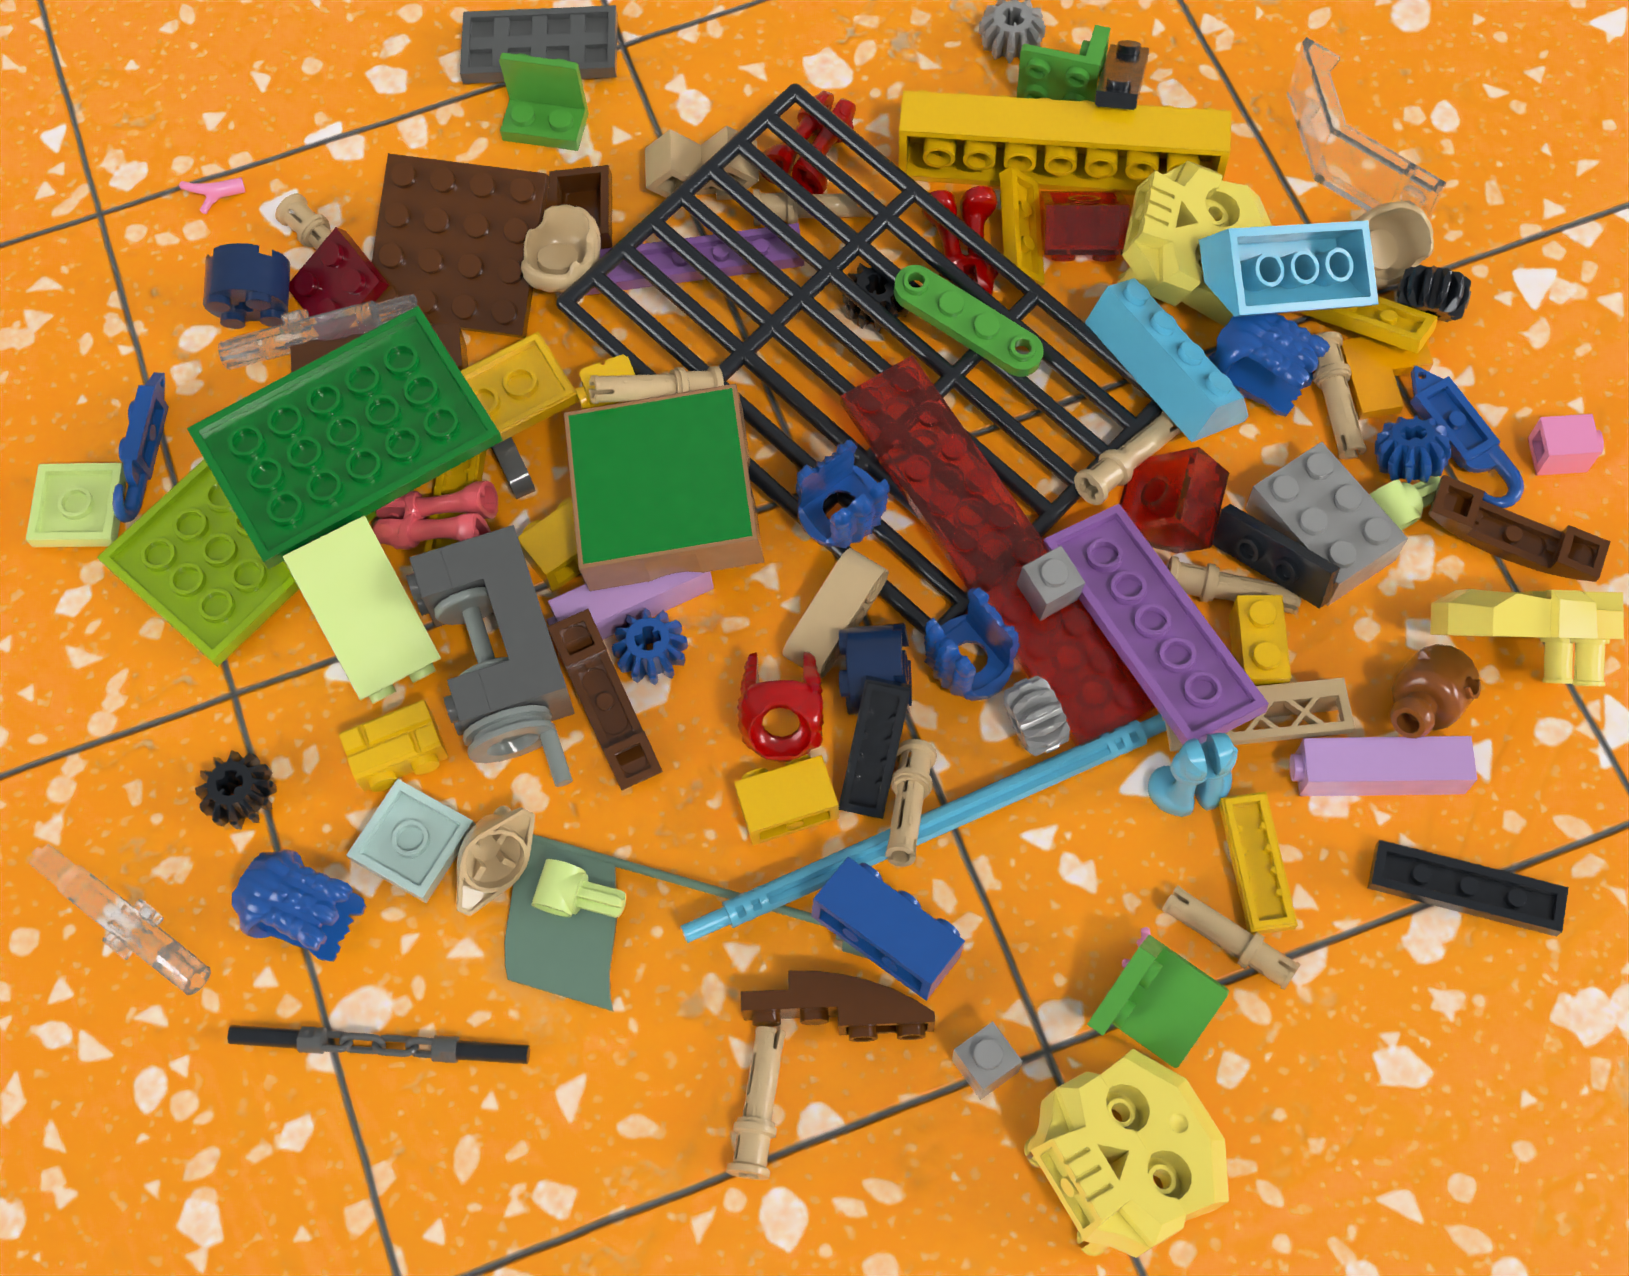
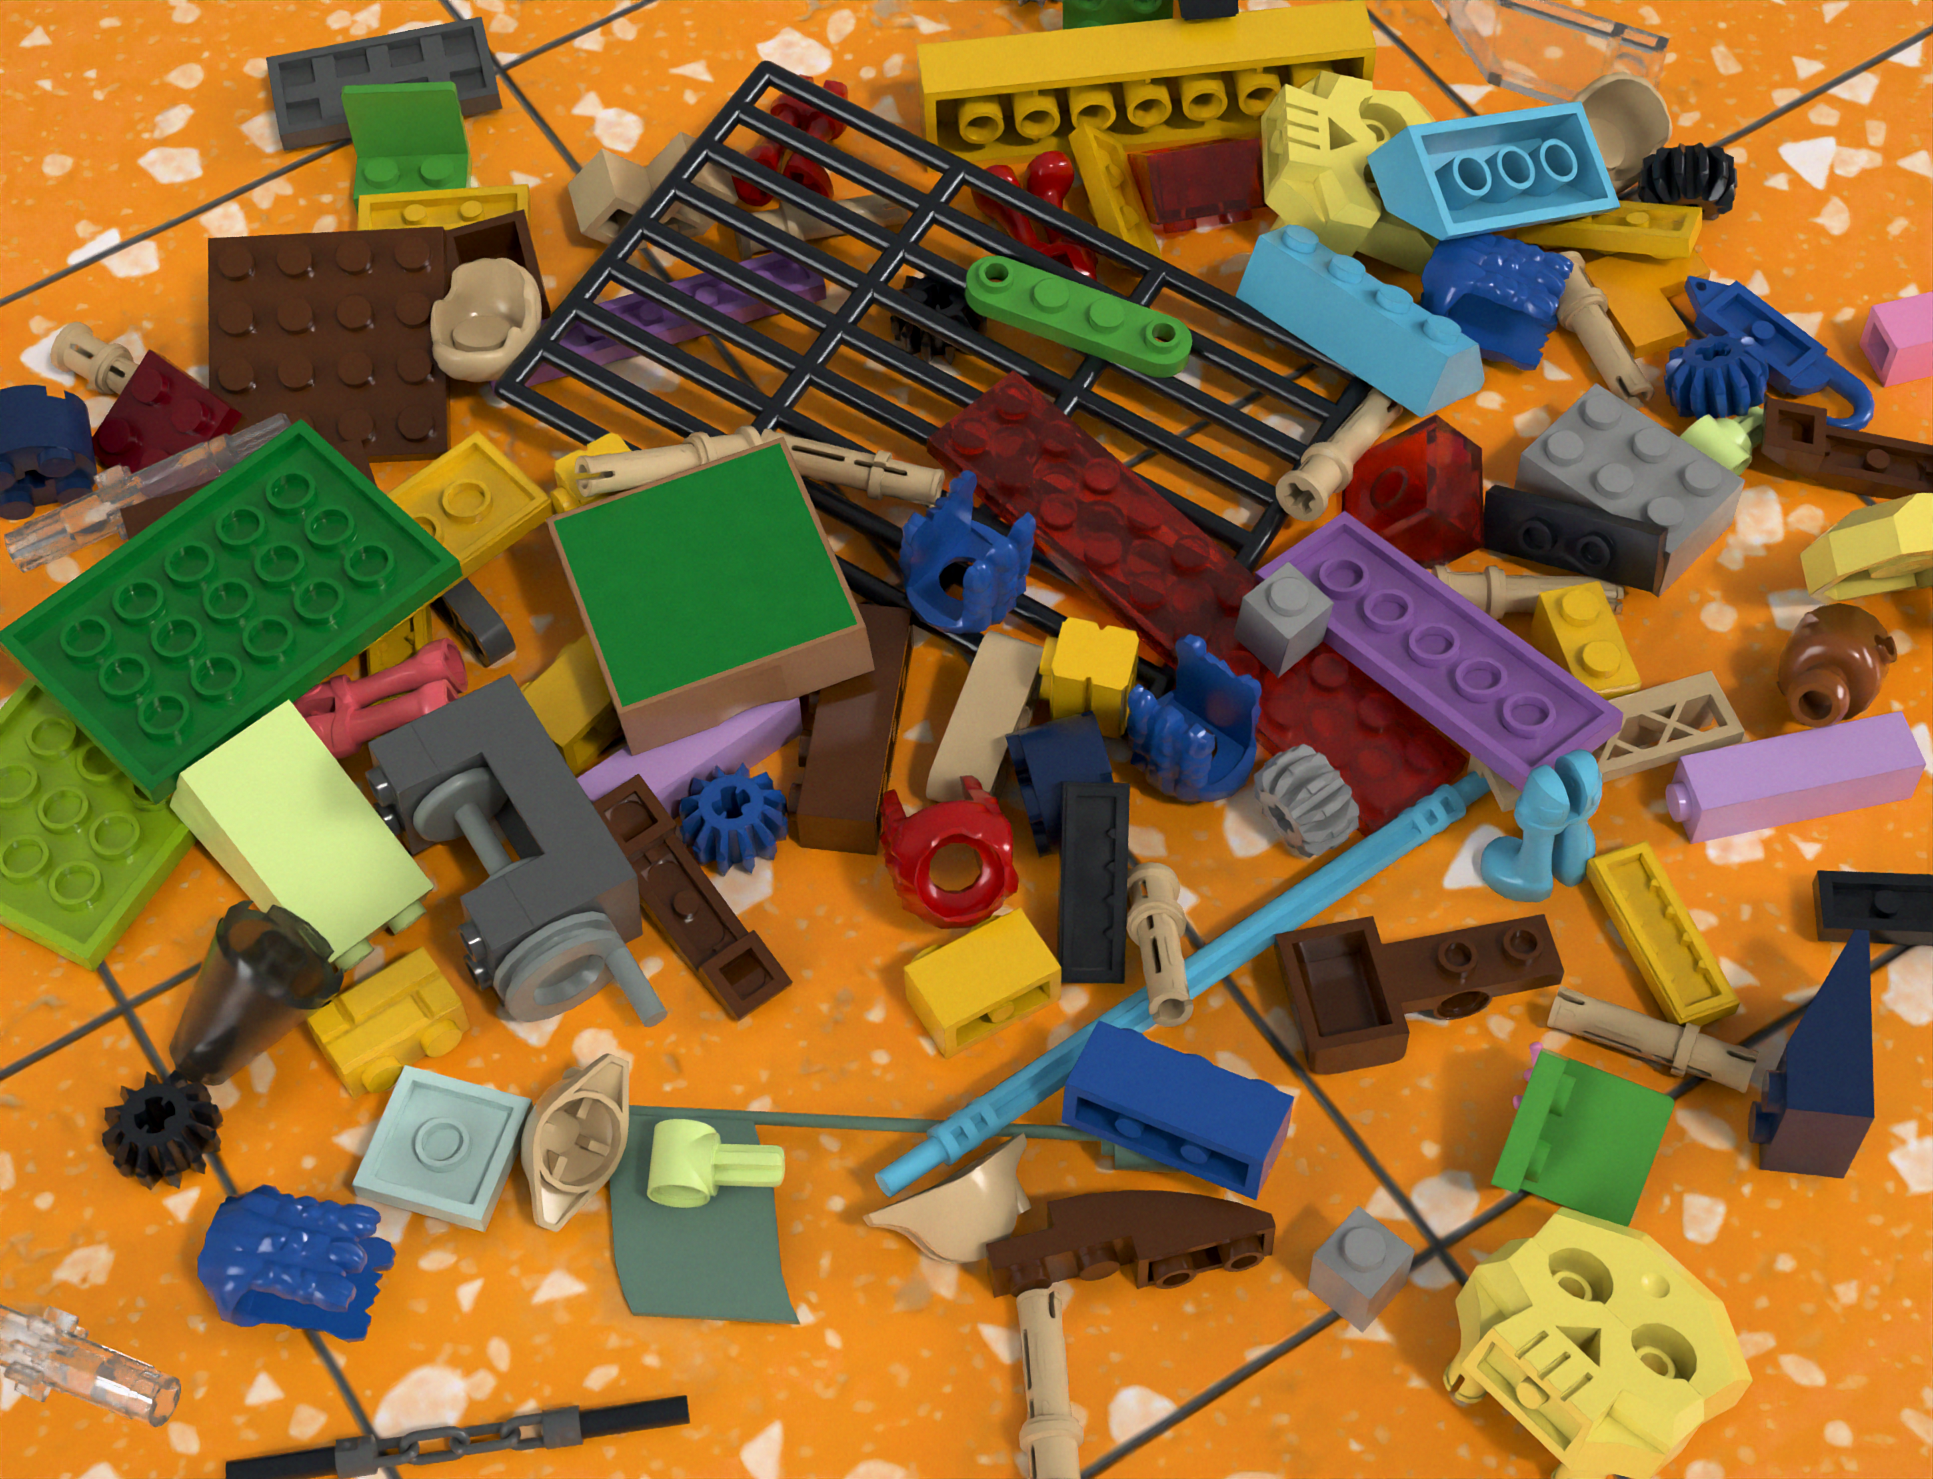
camera: 15 degrees left, 10 degrees down
none -> clear smoke cone [169,900,344,1086]
none -> yellow plate [357,184,531,231]
none -> tan pin [761,428,945,508]
none -> reddish brown brick [787,603,914,856]
none -> tan hat [862,1132,1032,1264]
none -> yellow brick [1039,617,1139,739]
none -> reddish brown plate [1274,914,1564,1075]
none -> dark blue slope [1748,929,1875,1179]

